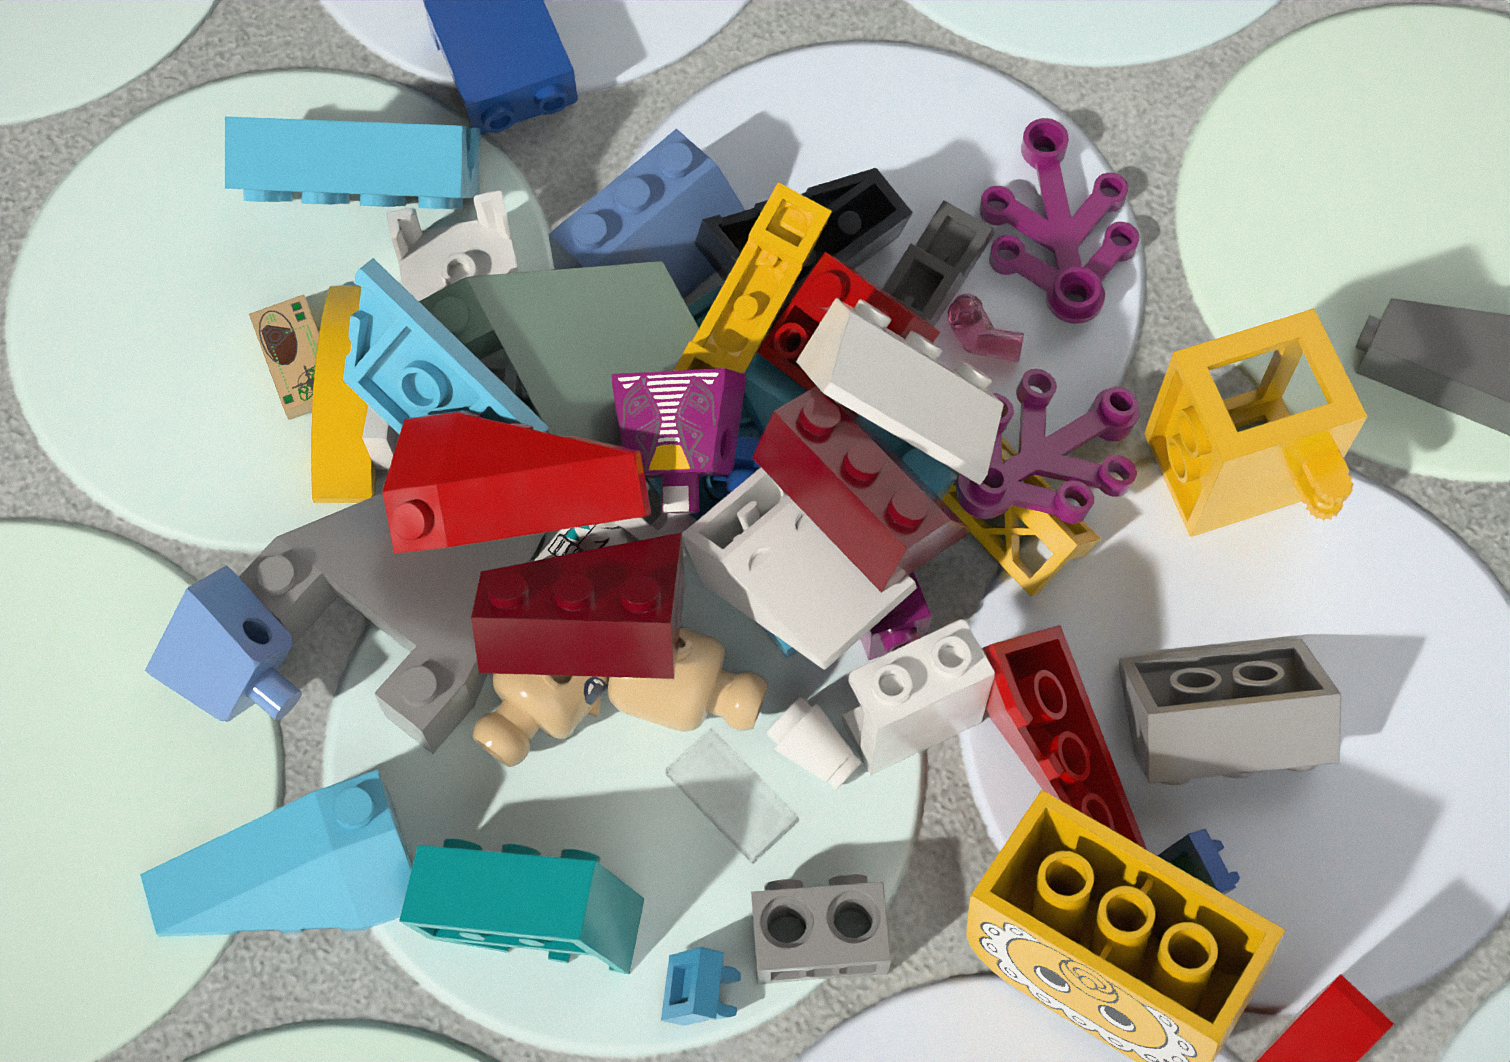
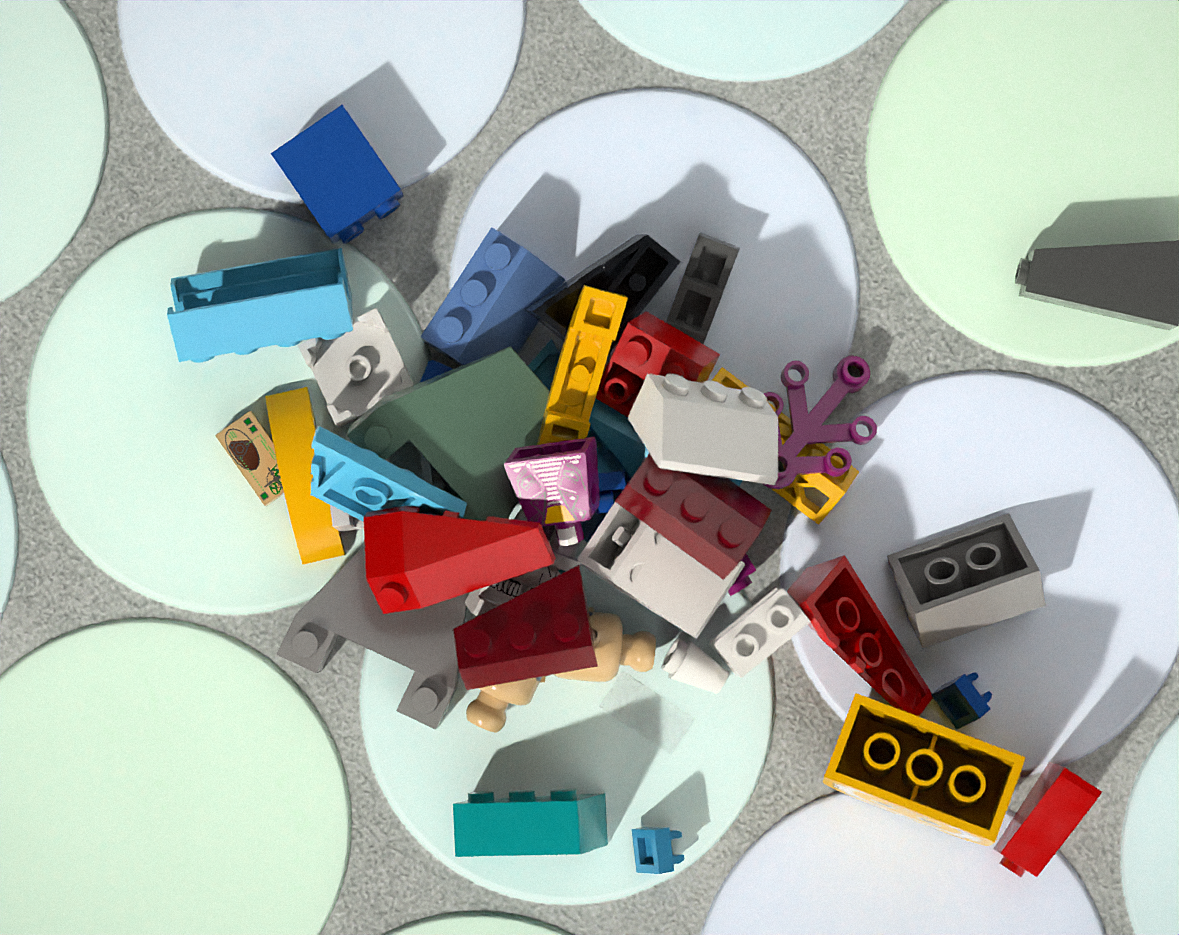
camera: 15 degrees left, 20 degrees up
medium azure wedge [140,769,413,937] -> none
medium blue torso [145,565,302,722] -> none
light grey brick [751,874,891,984] -> none
clear pink arm [948,294,1024,362] -> none
magenta plant [979,118,1139,324] -> none
yellow piece [1144,308,1367,537] -> none

